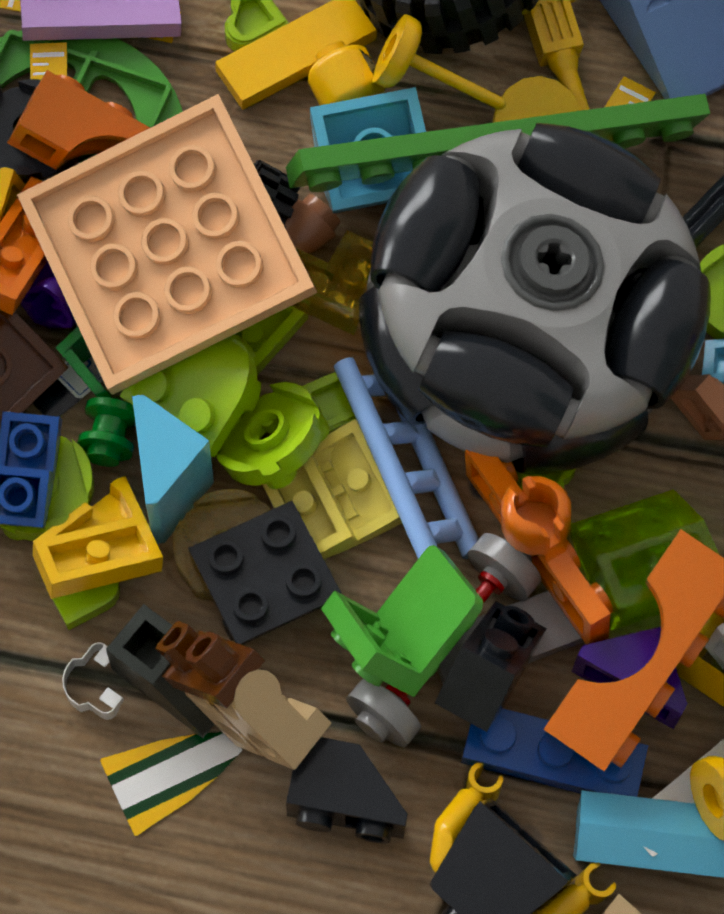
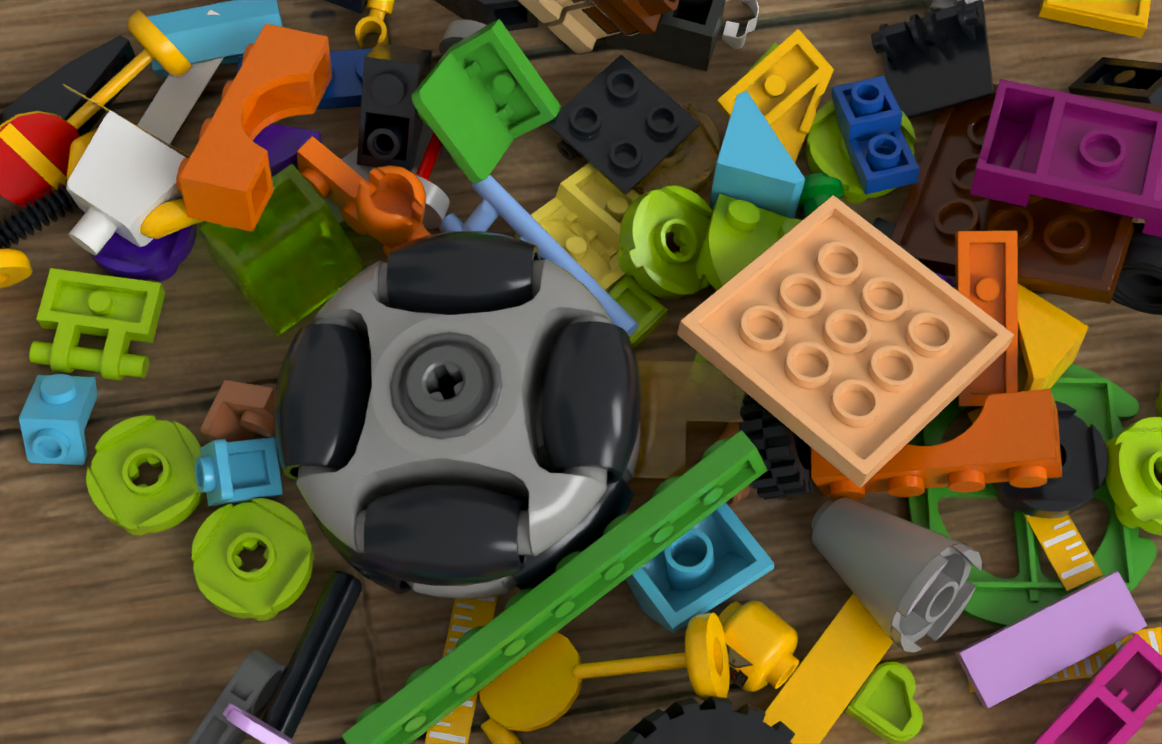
camera: 160 degrees right, 0 degrees up
none -> light grey cone [811,497,982,653]

